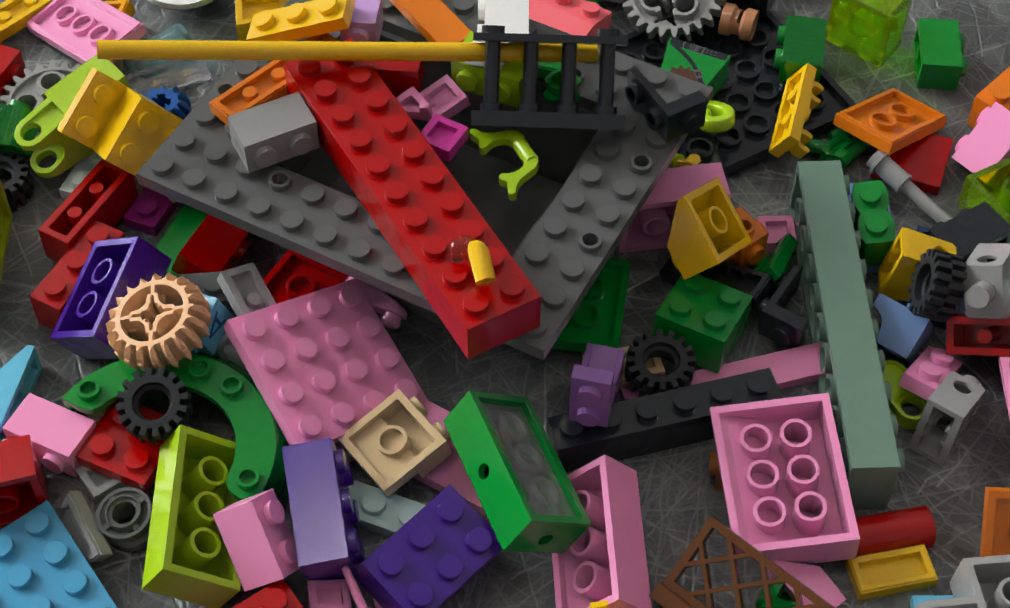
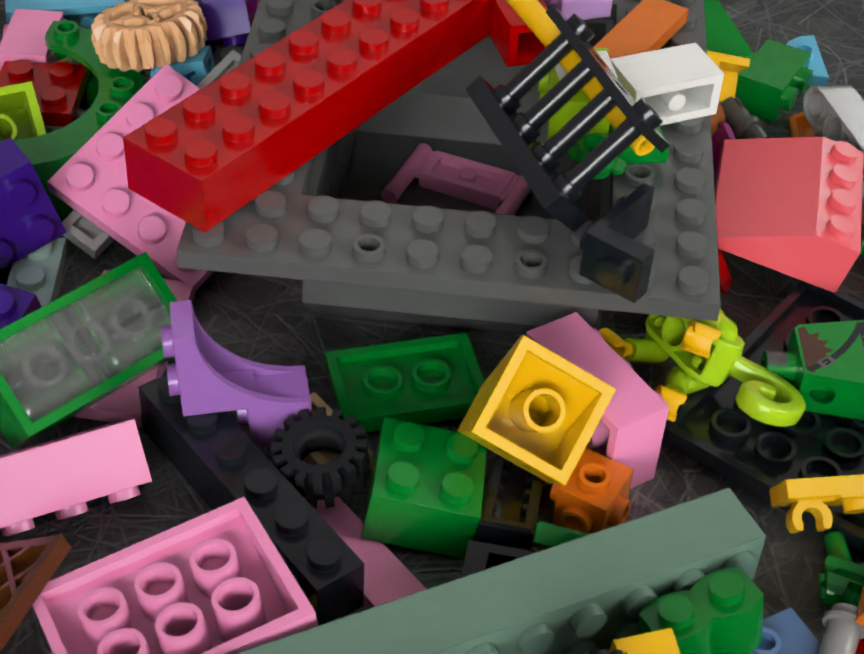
camera: 65 degrees right, 10 degrees down
black tyre [116,367,193,445] -> none
tan plate [338,389,452,498] -> none
bright pink slope [396,74,470,121] -> none
dark pink plate [421,114,469,162] -> none
yellow arm [449,235,496,286] -> none
lime helmet [470,128,539,201] -> none

